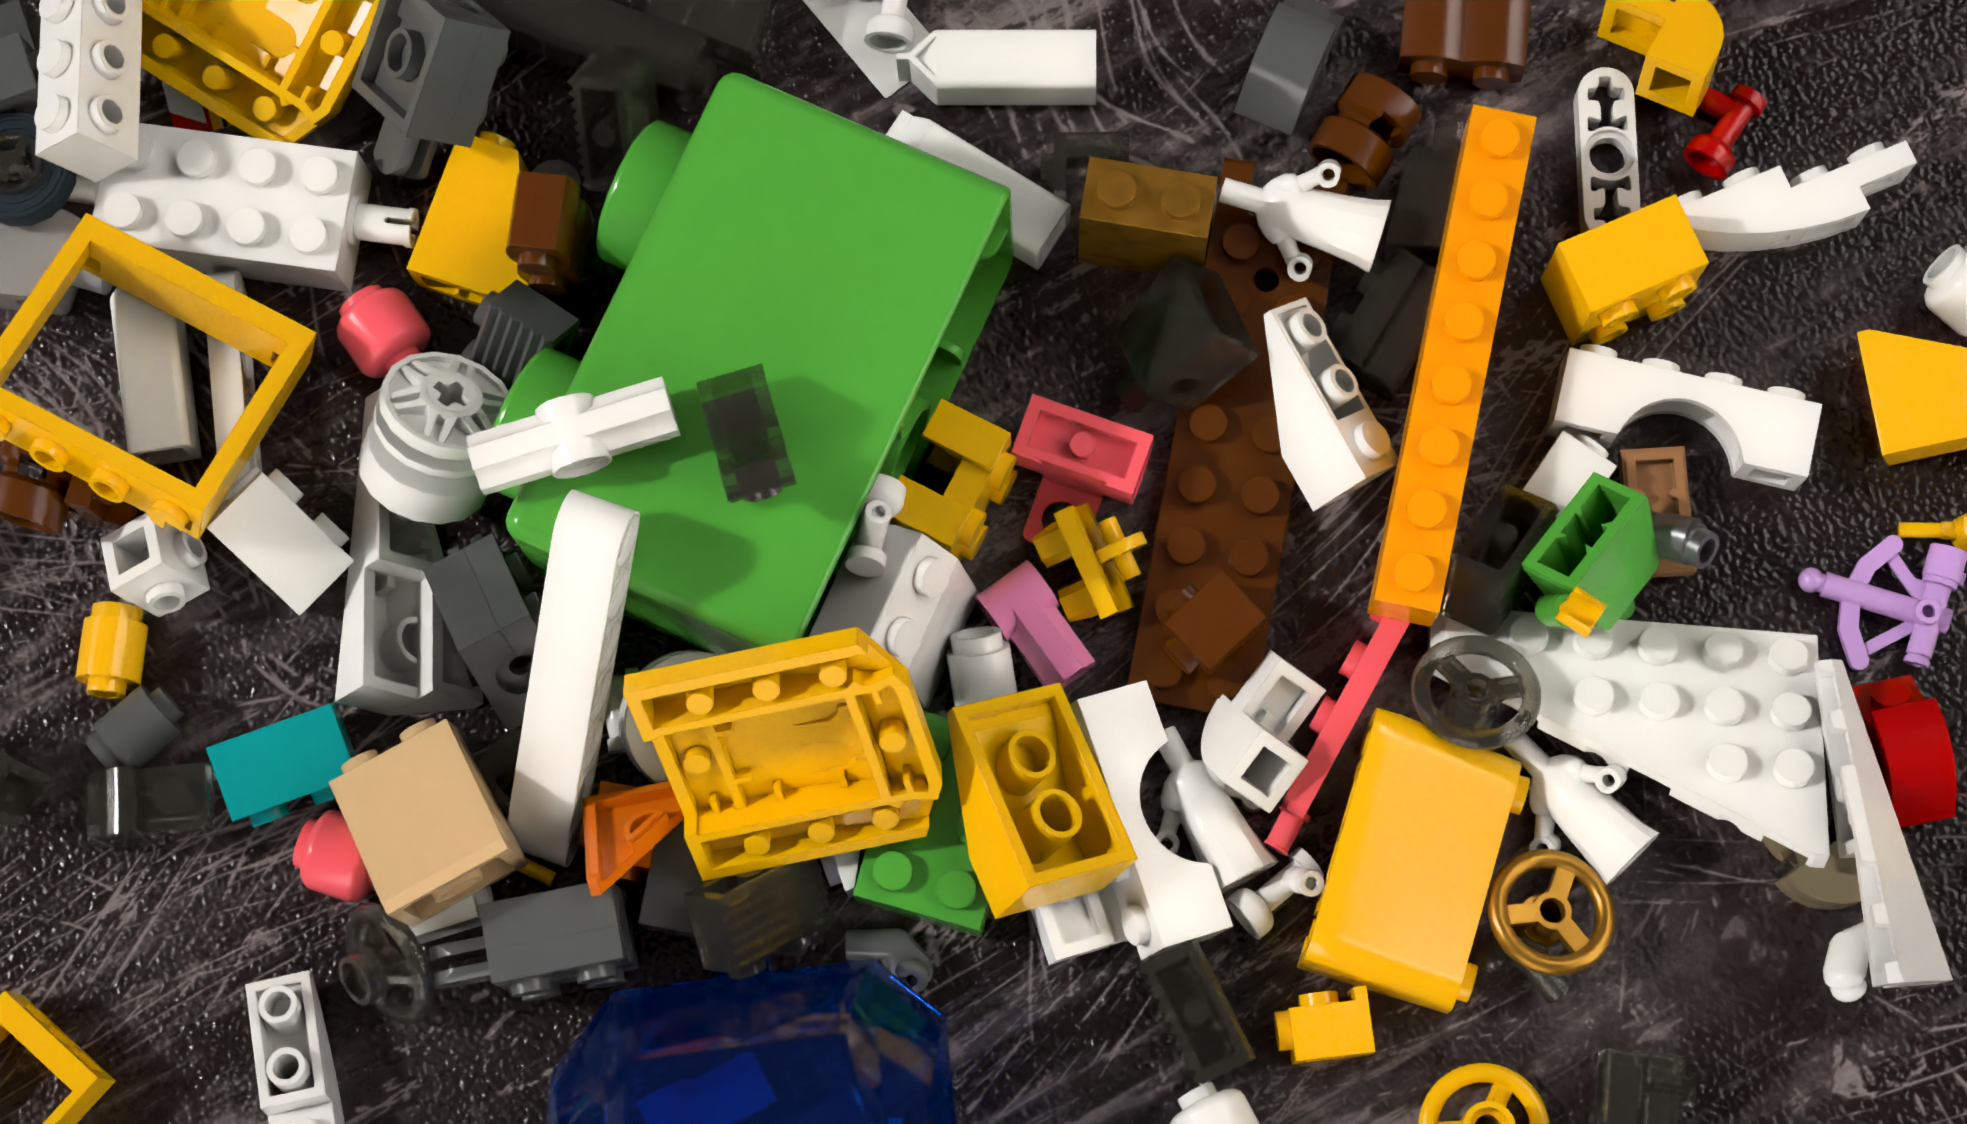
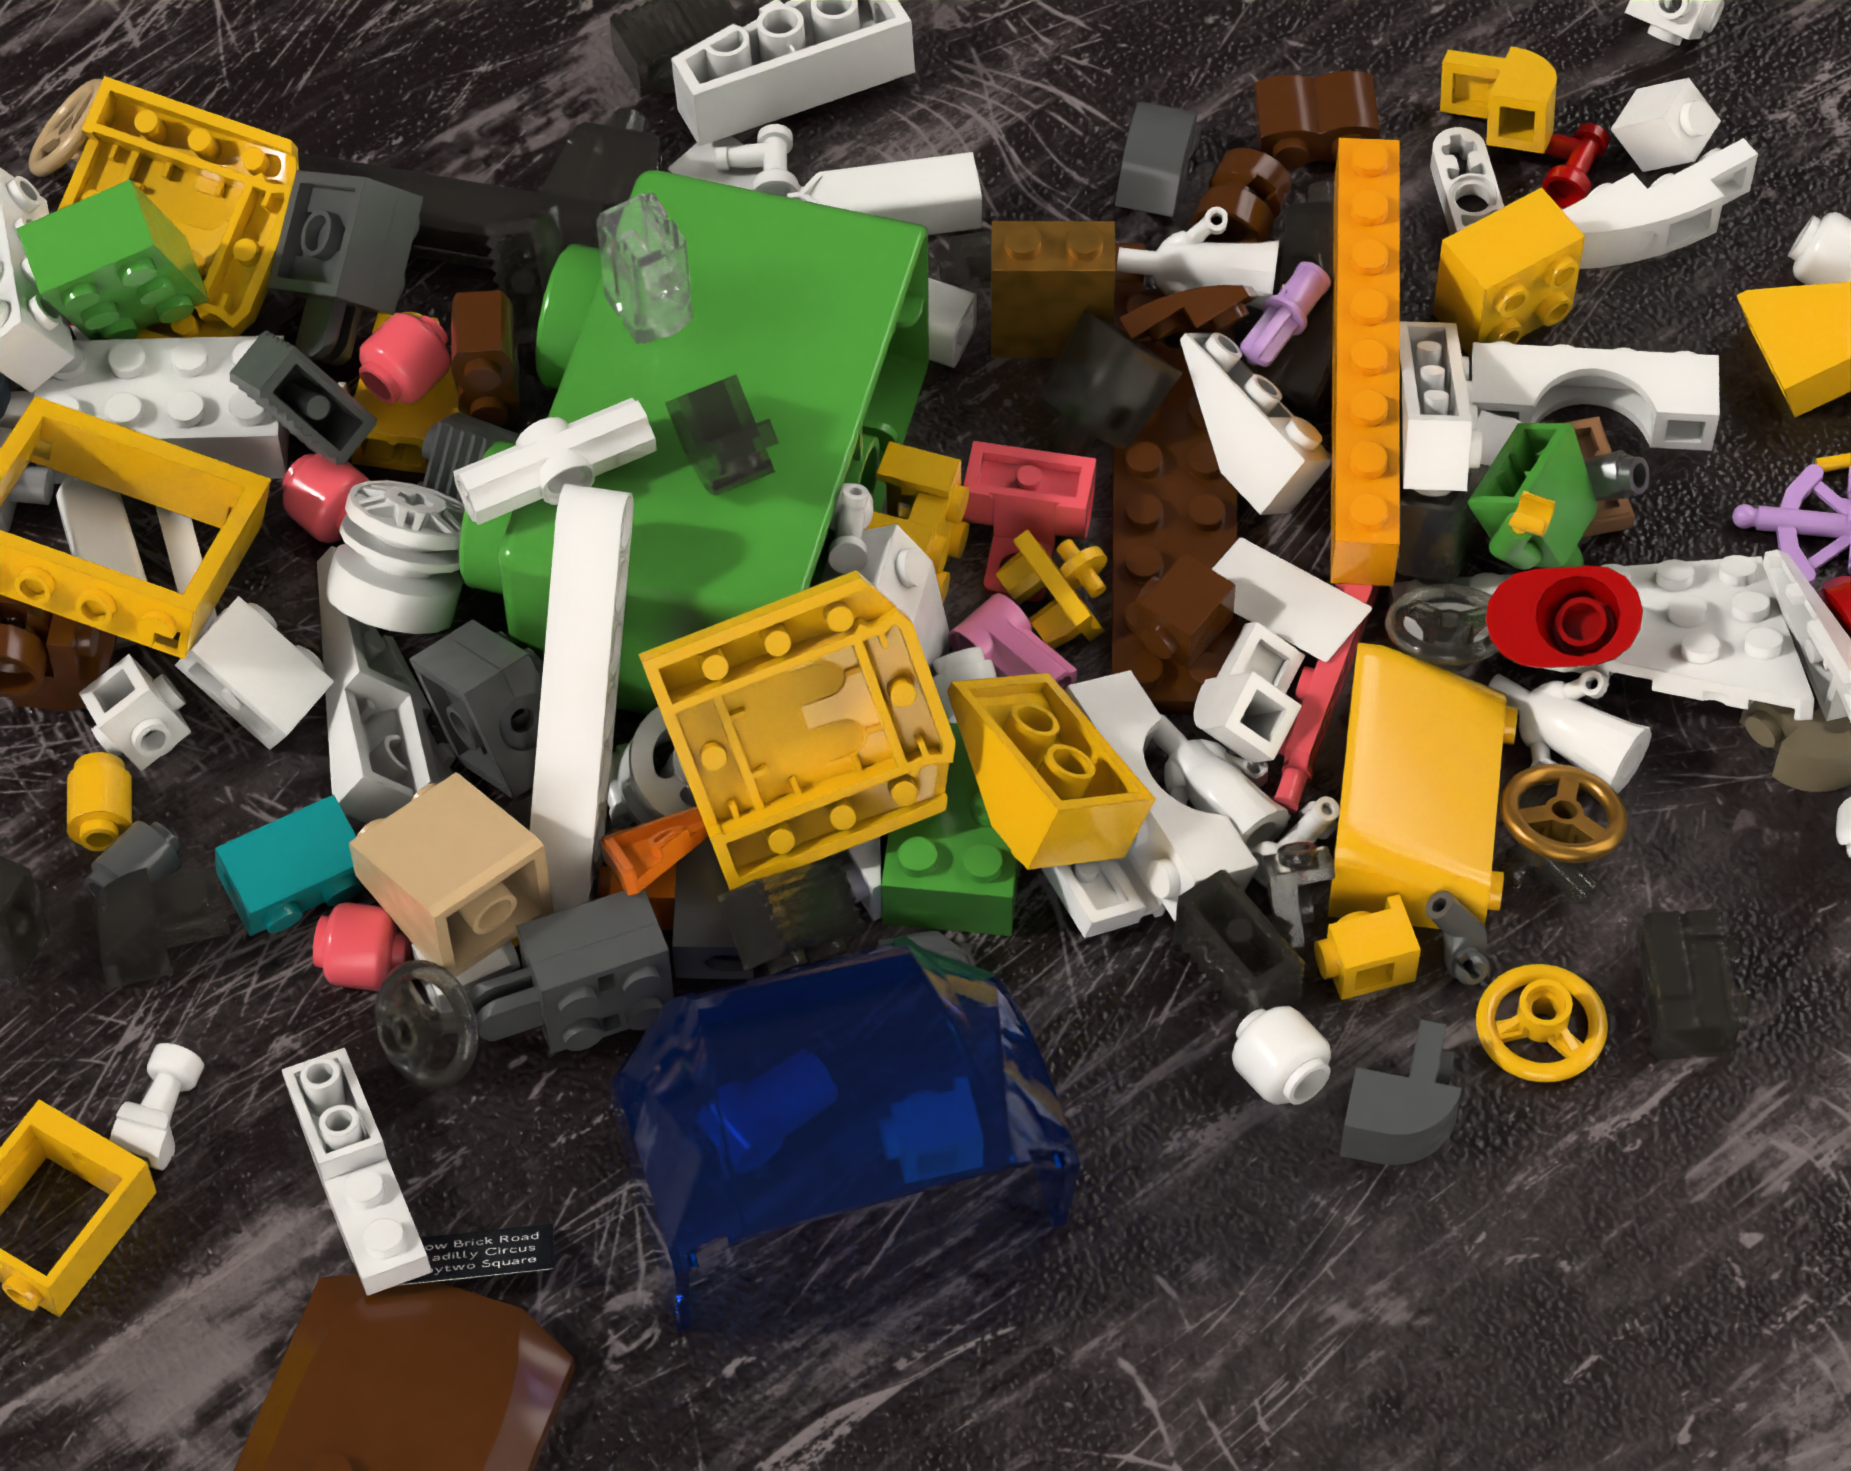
camera: 15 degrees left, 20 degrees down
none -> bright green brick [16,179,209,340]
none -> white leg [110,1043,204,1170]
none -> dark grey brick [229,331,377,465]
none -> coral head [359,313,451,404]
none -> clear brick [596,192,693,344]
none -> reddish brown slope [1120,285,1258,343]
none -> white sticker [1212,538,1372,662]
none -> lavender axle [1240,261,1331,367]
none -> clear smoke bracket [1263,842,1336,950]
none -> white brick [1400,321,1482,496]
none -> dark grey arm [1425,891,1489,985]
none -> red piece [1485,566,1643,668]
none -> white brick [1611,77,1721,172]

